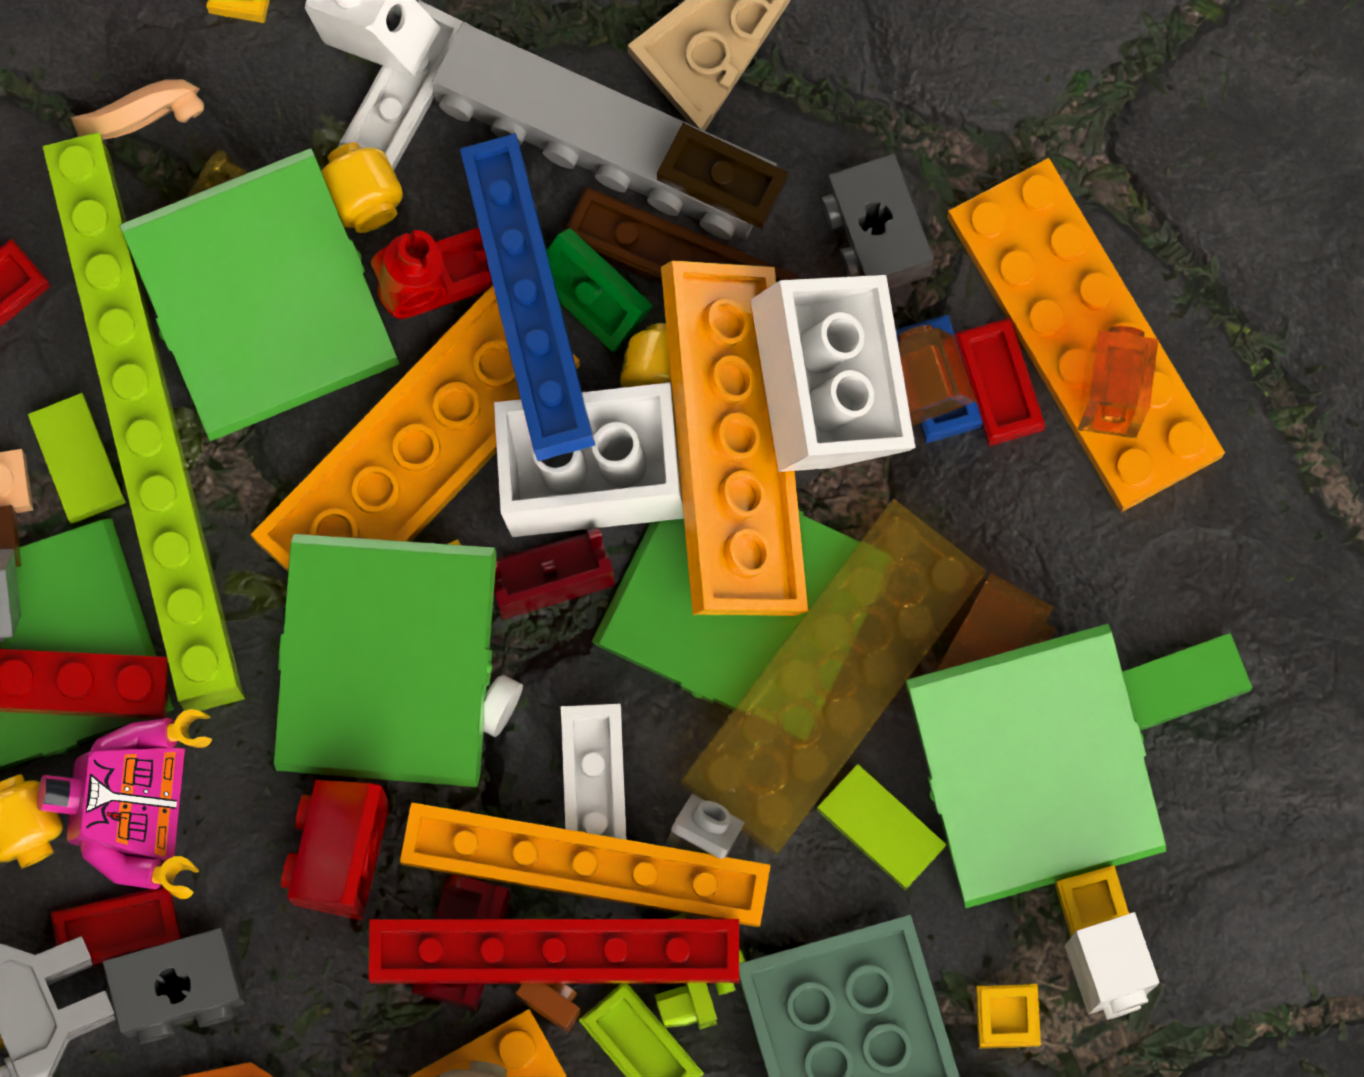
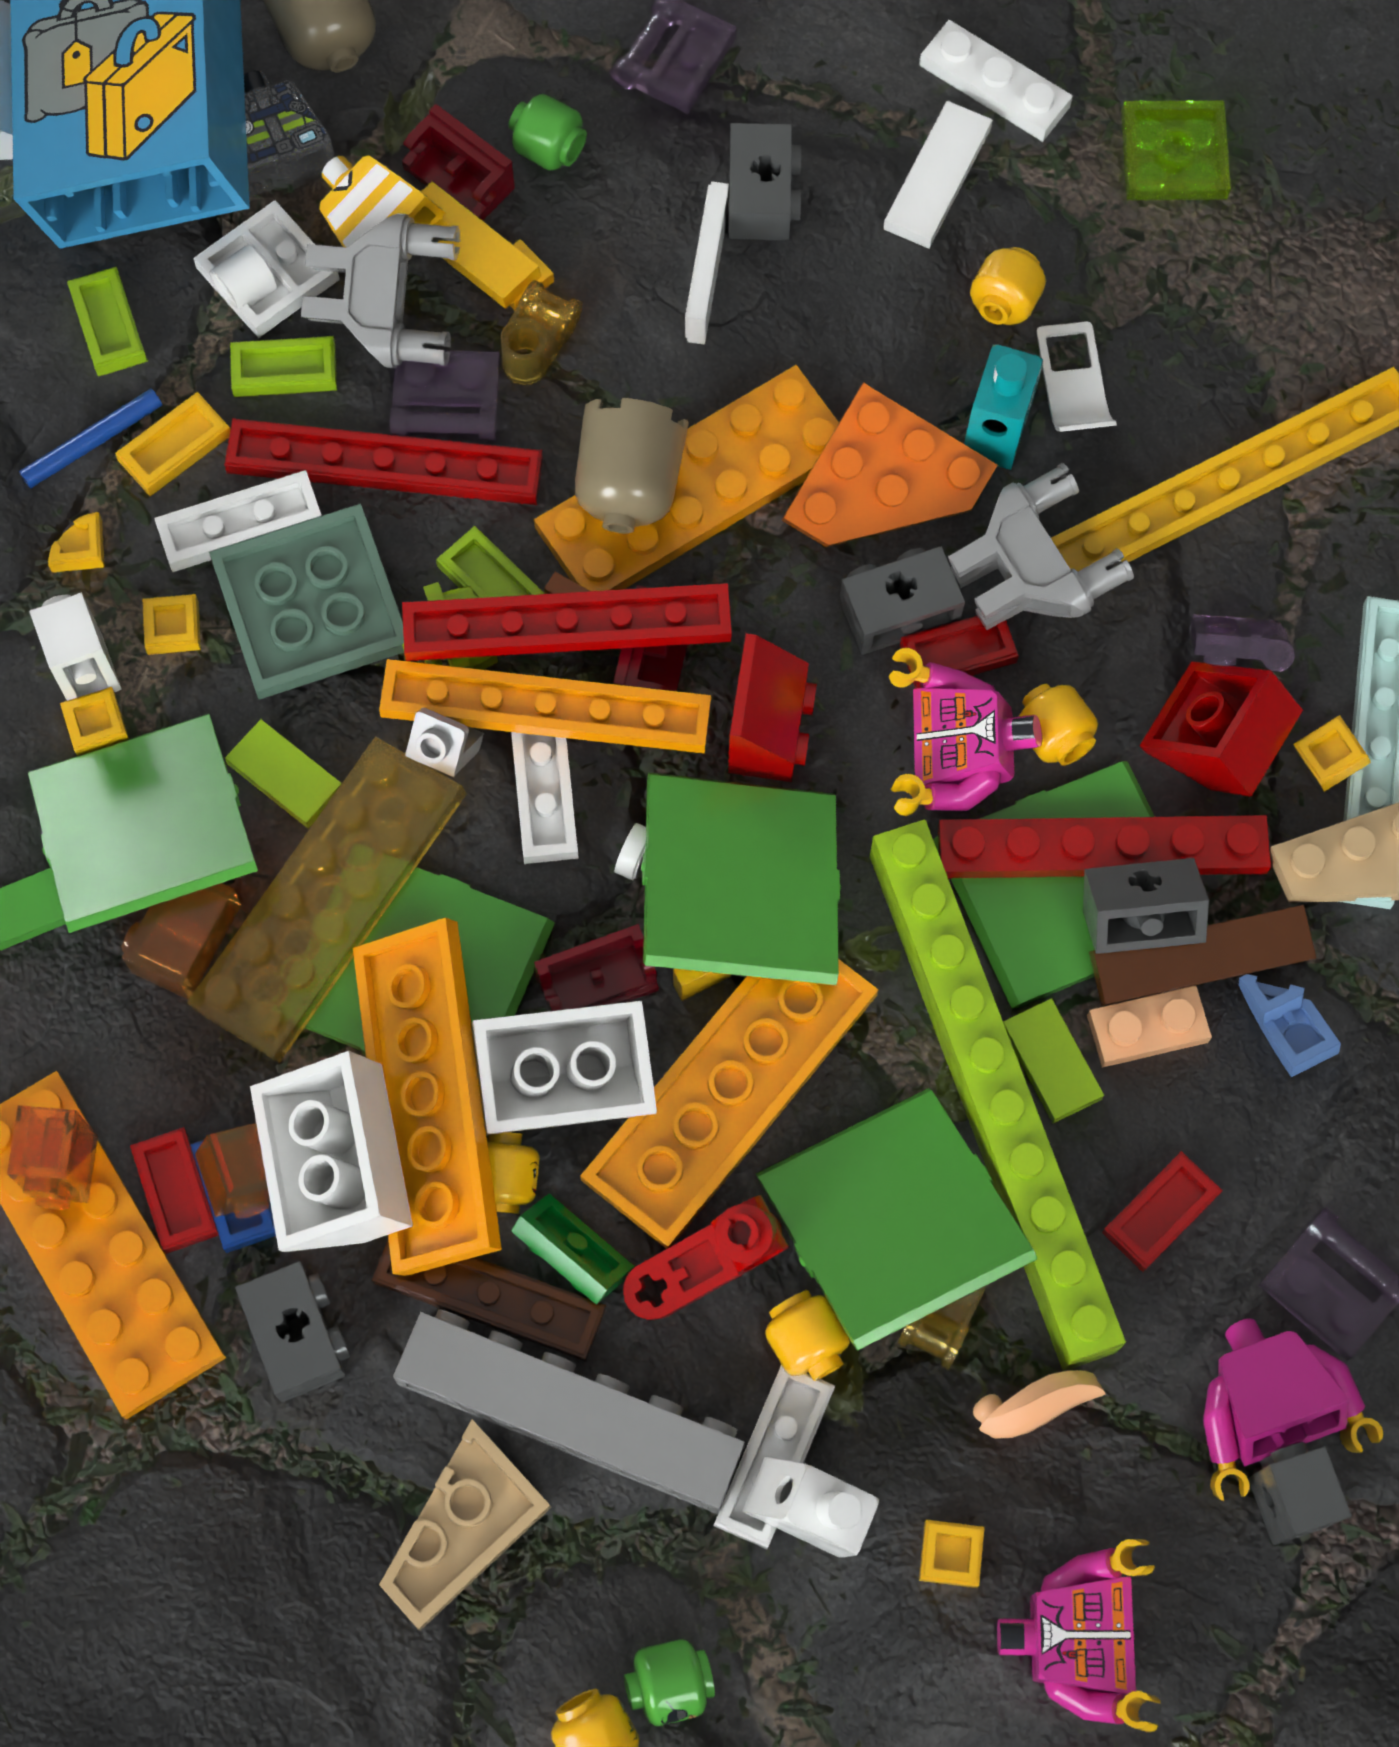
camera: 175 degrees right, 5 degrees down
blue plate [460,133,595,461] -> none
dark brown plate [657,123,788,229] -> none

